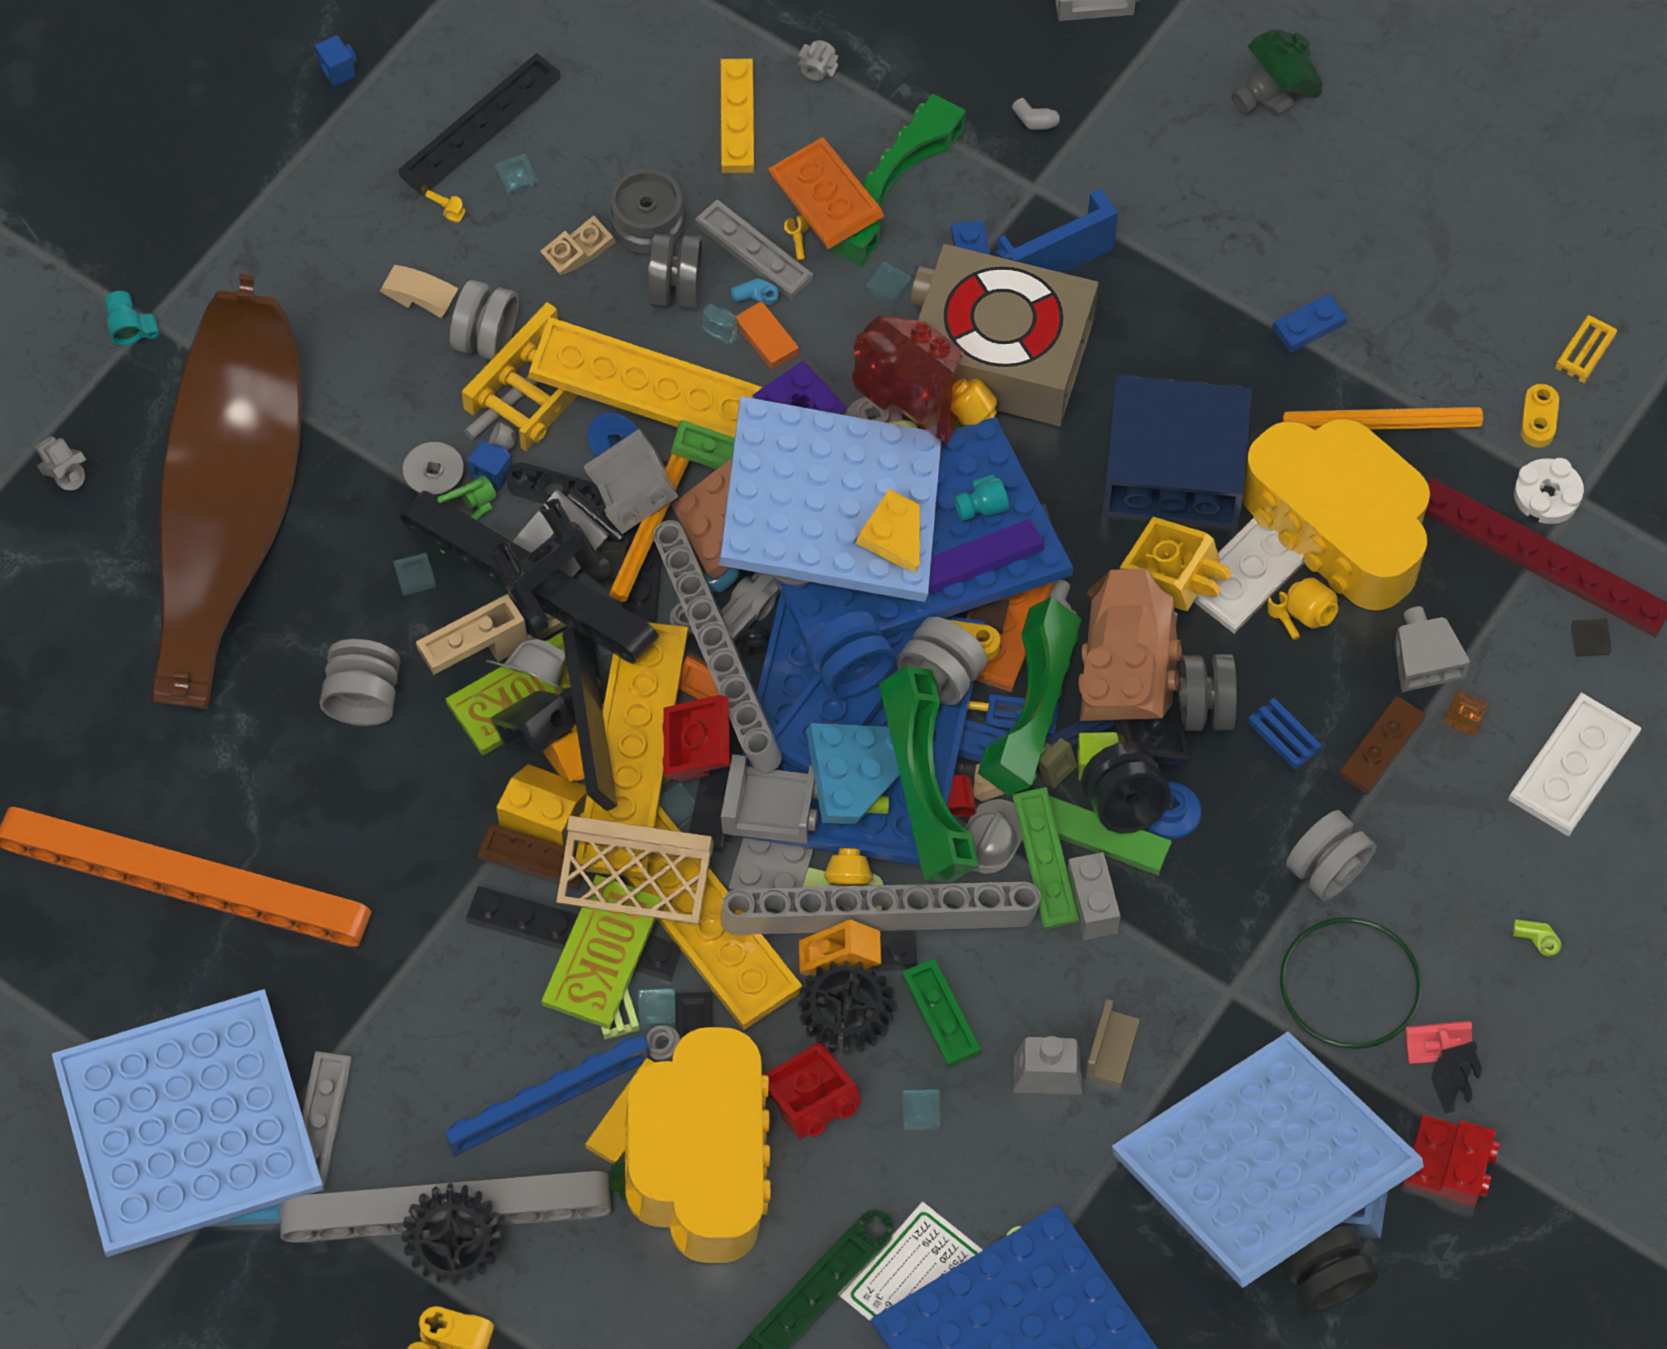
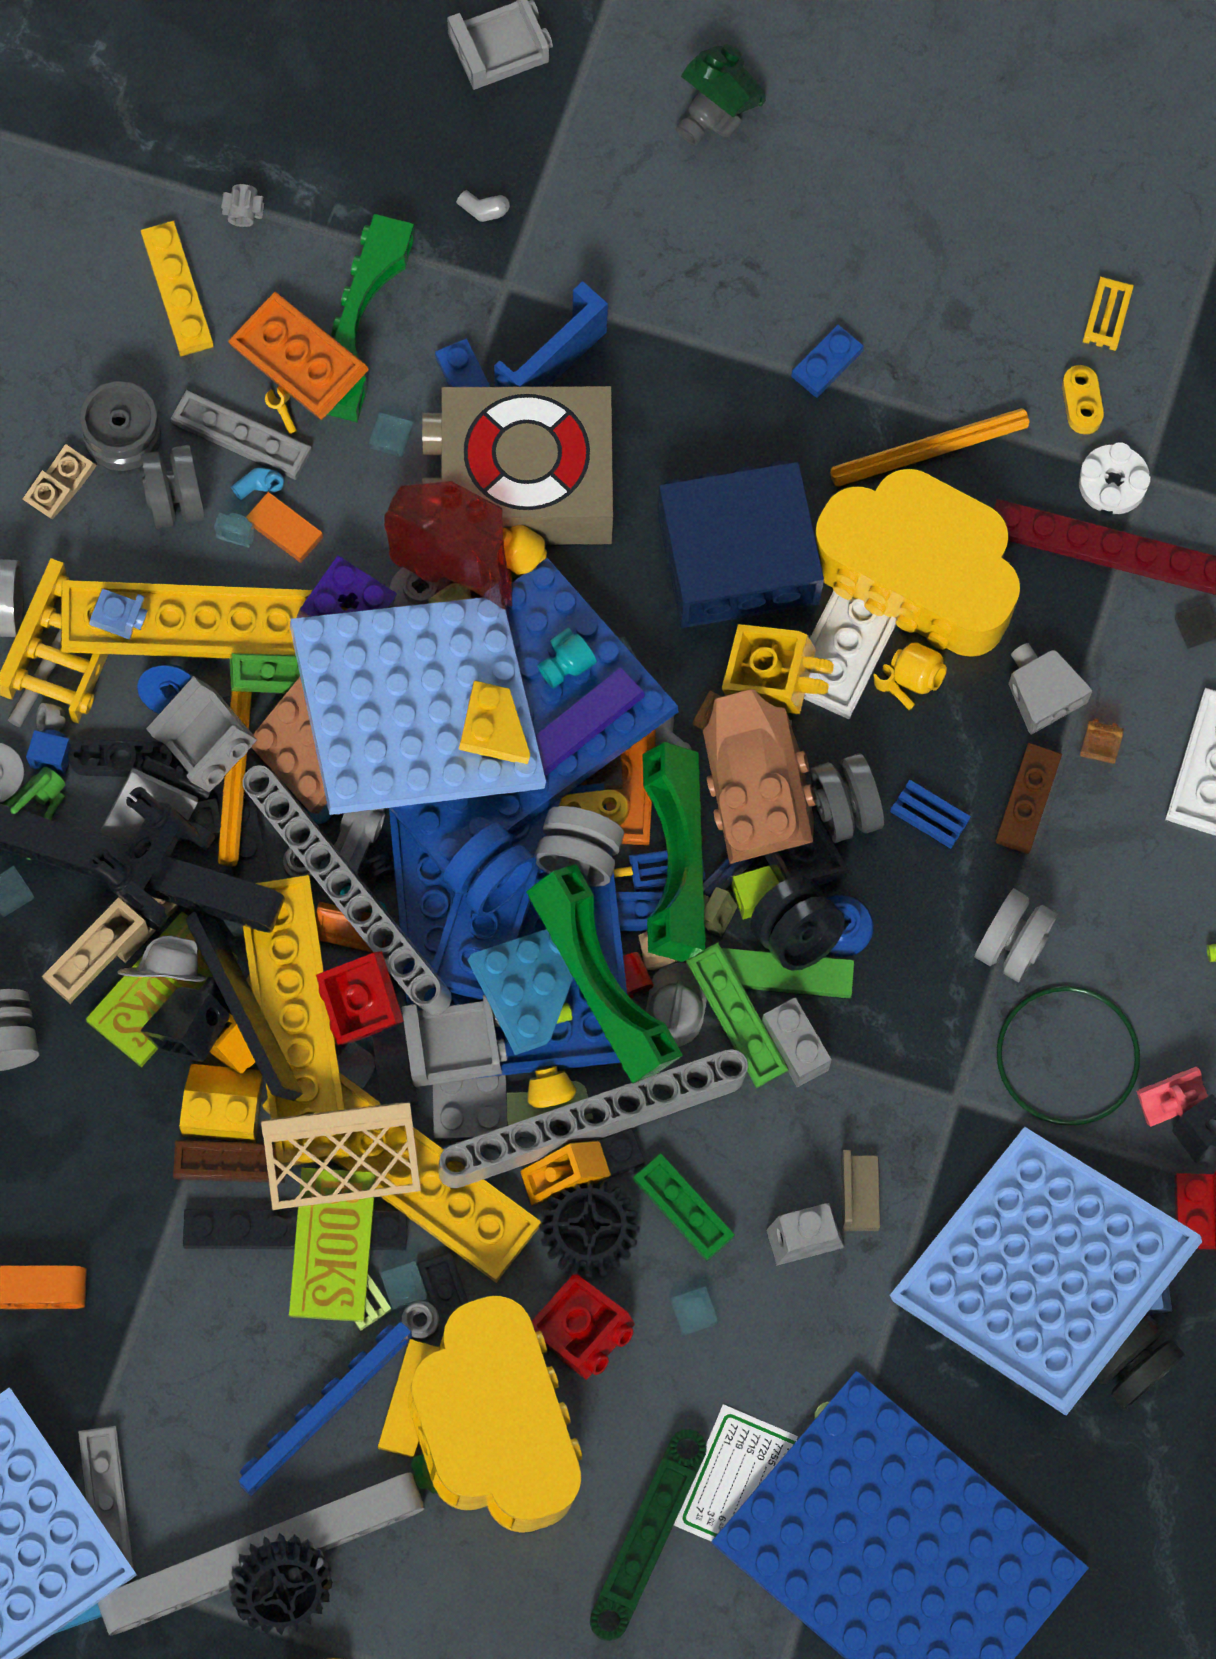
camera: 20 degrees left, 10 degrees up
none -> medium blue bracket [89,588,148,640]

